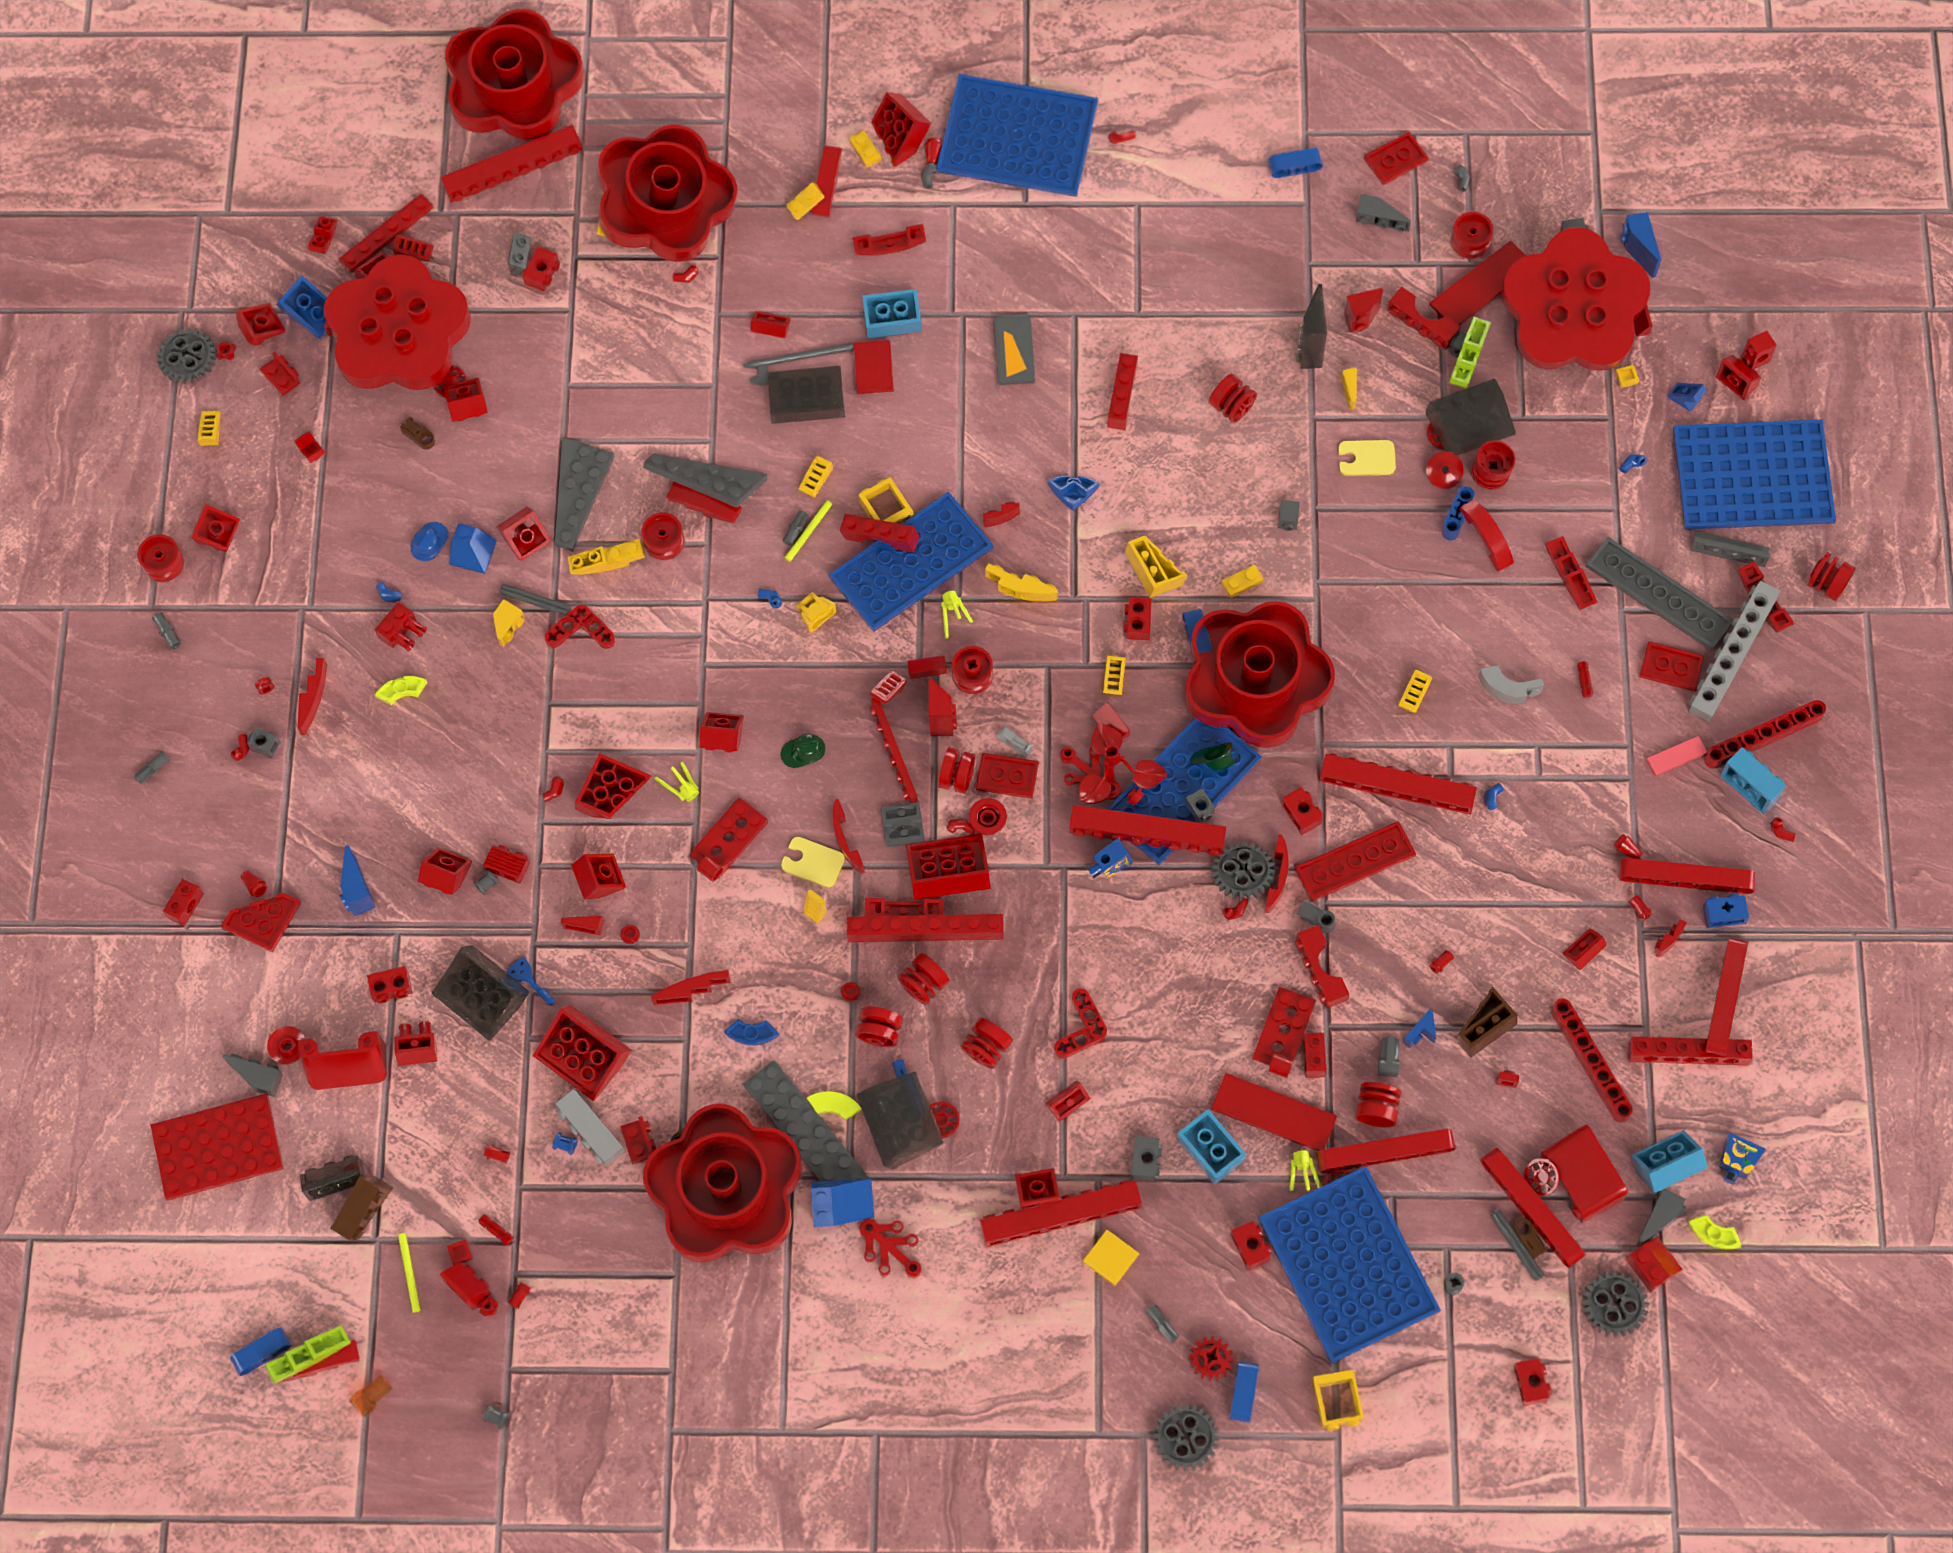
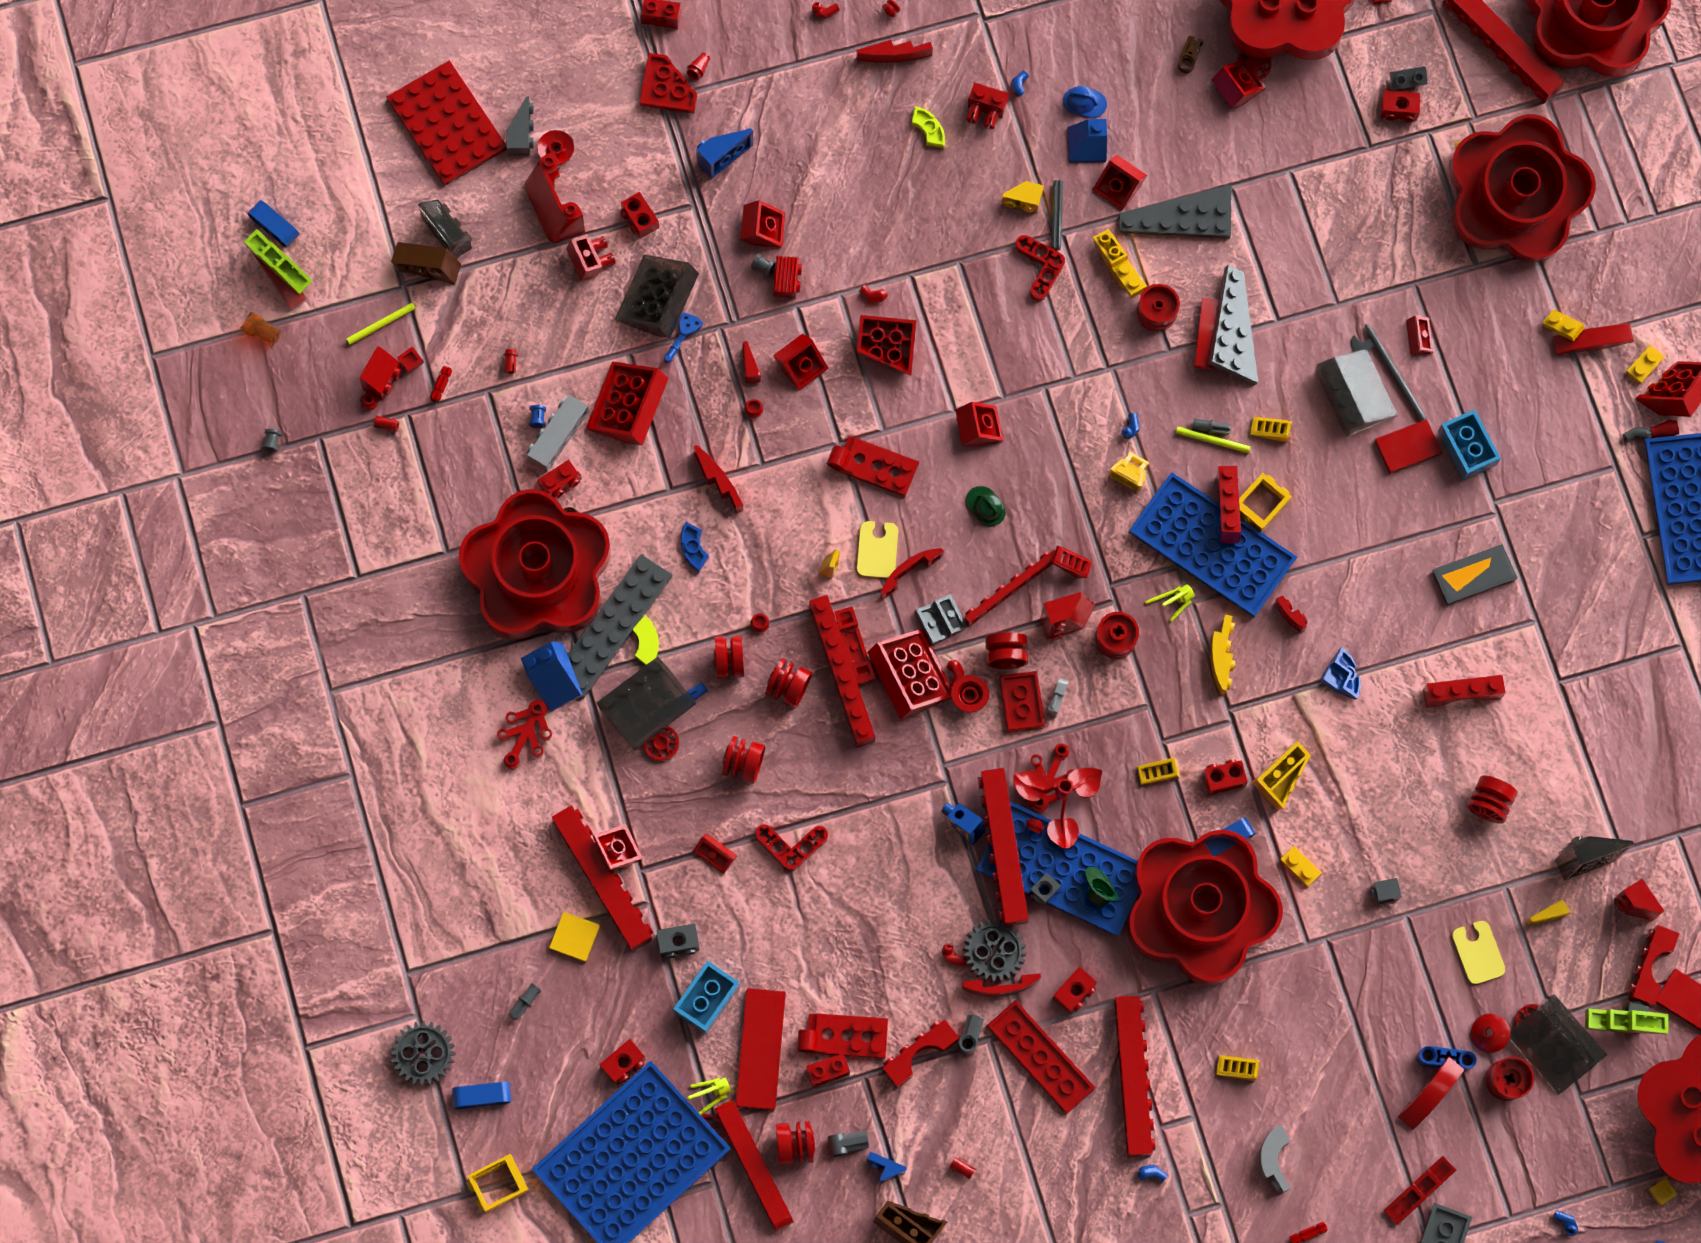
camera: 65 degrees right, 5 degrees up
dark grey brick [247,727,280,759] -> none
neon yellow plant [654,762,699,802] -> none
red arm [673,265,699,283] -> none
red slope [852,224,926,256] -> none
red slope [907,655,947,679] -> none
slope [1092,702,1130,740] -> none
red gear [1189,1336,1234,1381] -> none

